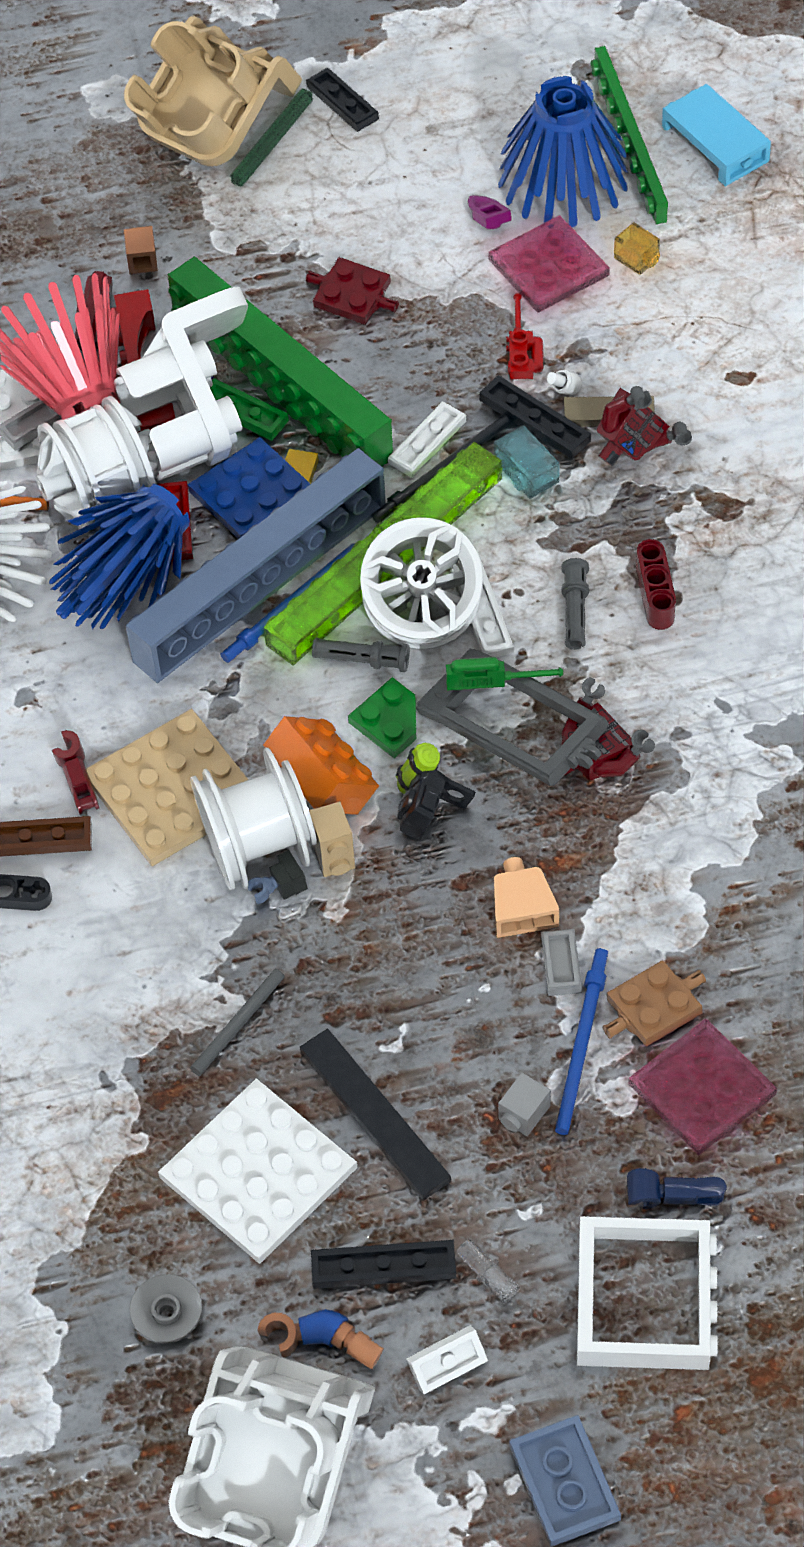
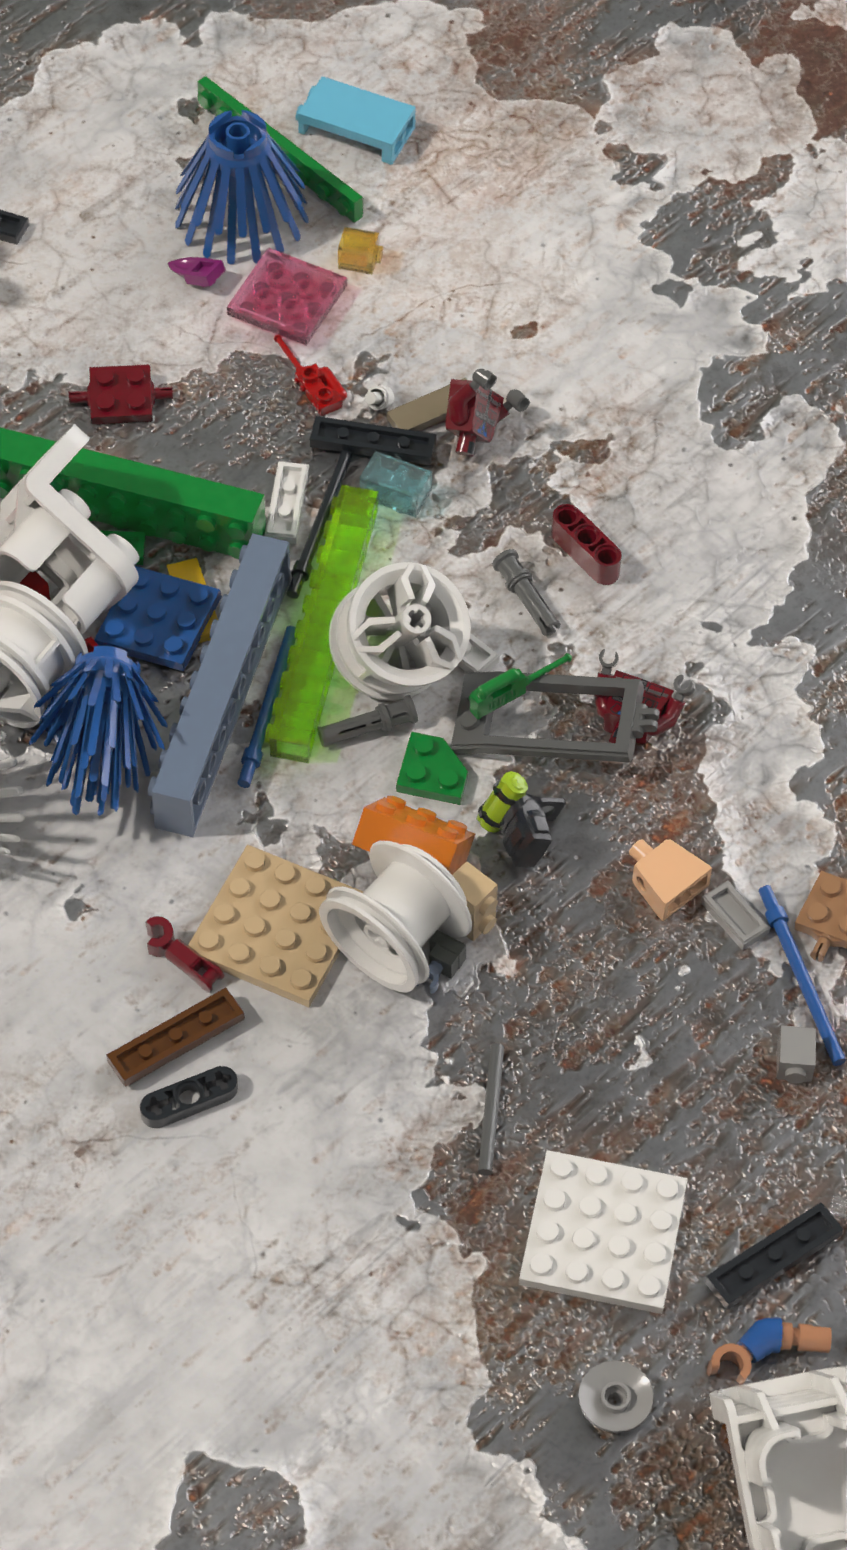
camera: 35 degrees left, 0 degrees up
black tile [300,1028,451,1201] -> none

